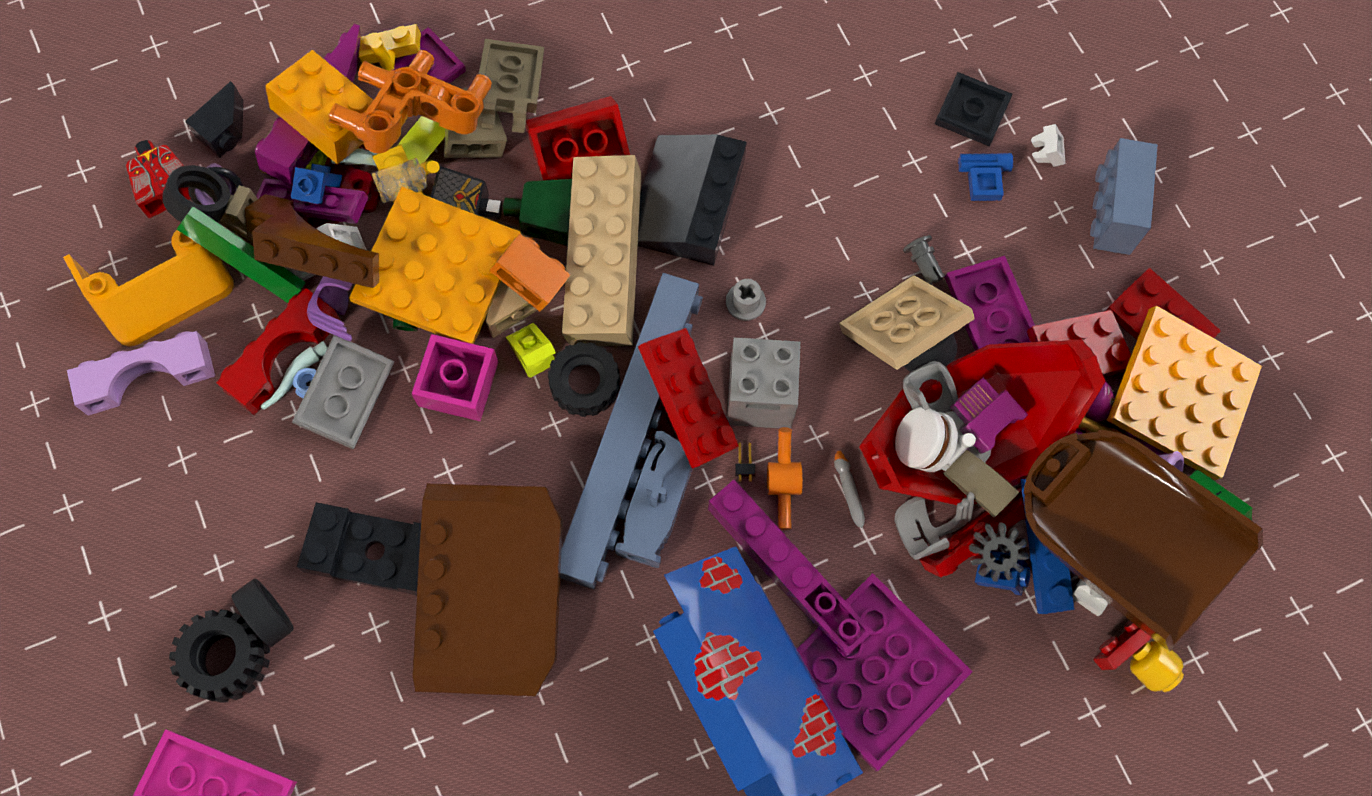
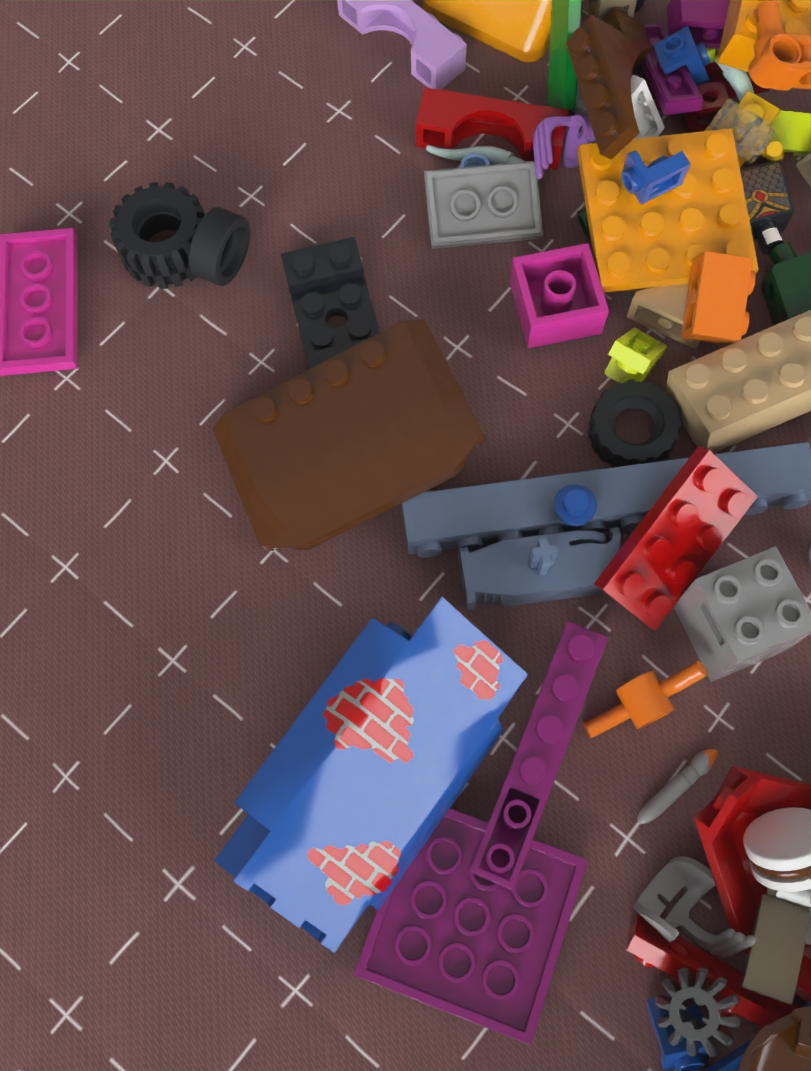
camera: 70 degrees right, 0 degrees up
black piece [735,443,755,482] -> none
none -> blue plate [554,484,597,526]
none -> blue bracket [621,150,690,205]

